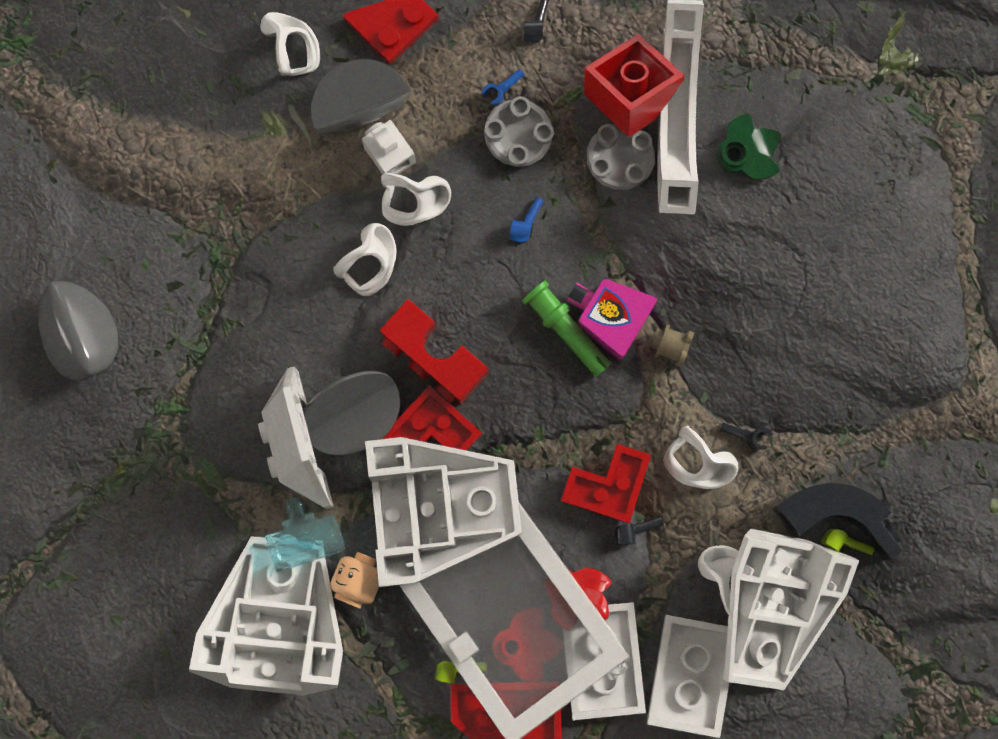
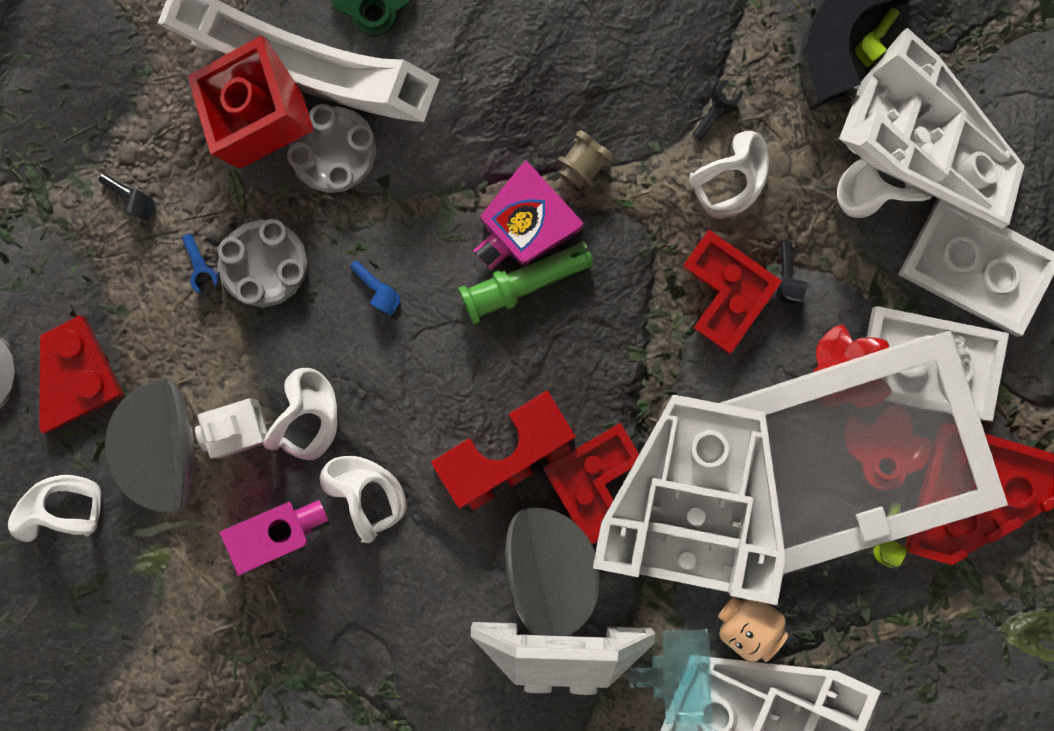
camera: 75 degrees left, 5 degrees up
none -> dark pink torso [220,500,330,575]

